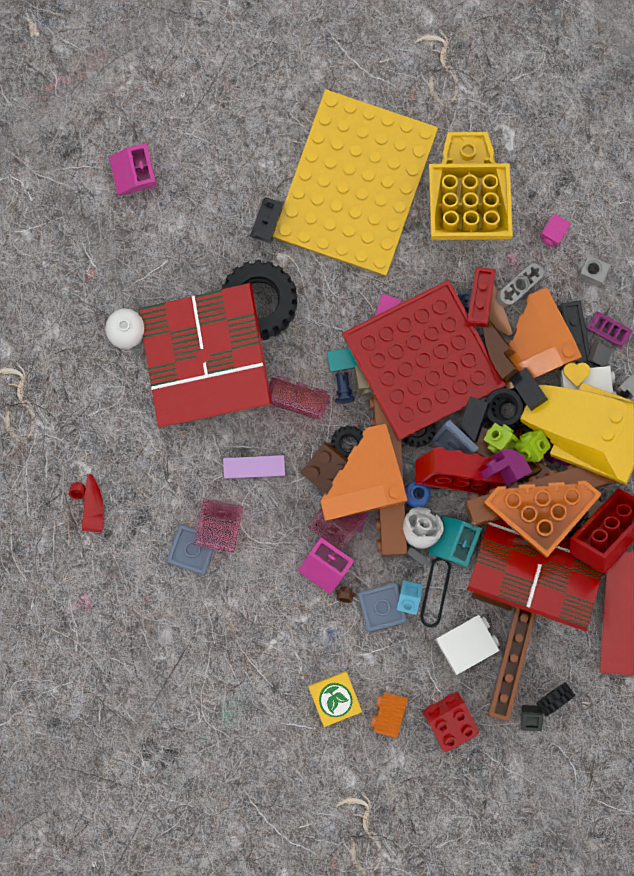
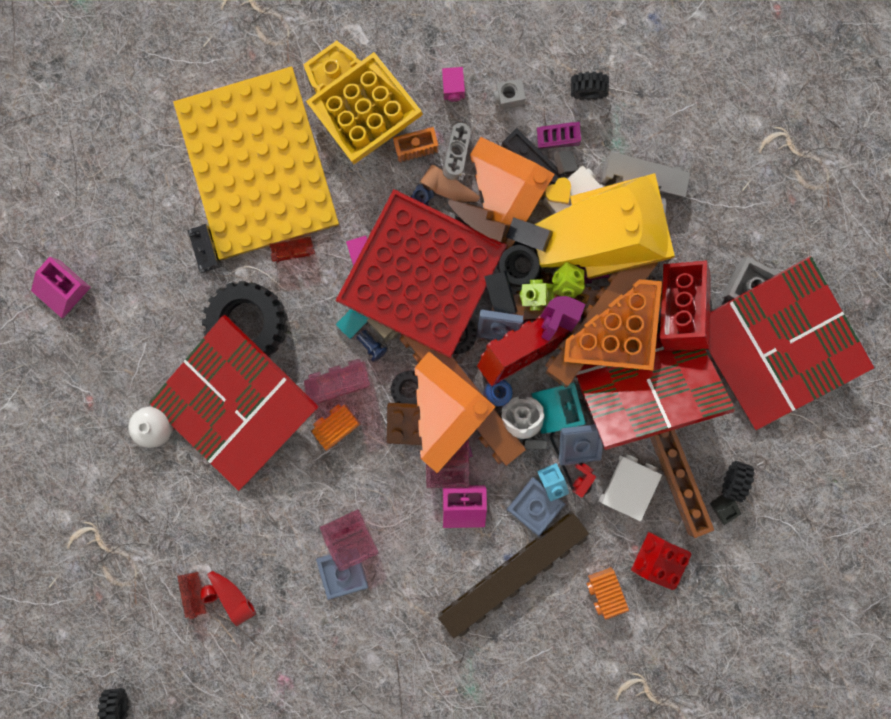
camera: 25 degrees left, 5 degrees up
lavender tile [223,455,285,479] -> none
slope [308,671,362,727] -> none
reddish brown plate [336,587,356,603] -> none
red tile [467,267,496,327] -> none
none -> clear red hinge [177,572,206,619]
none -> clear red hinge [269,236,315,263]
none -> orange brick [311,404,361,451]
none -> orange brick [393,127,439,163]
none -> dark brown brick [438,511,590,639]
none -> sand blue tile [559,425,603,465]
none -> red bracket [572,463,596,498]

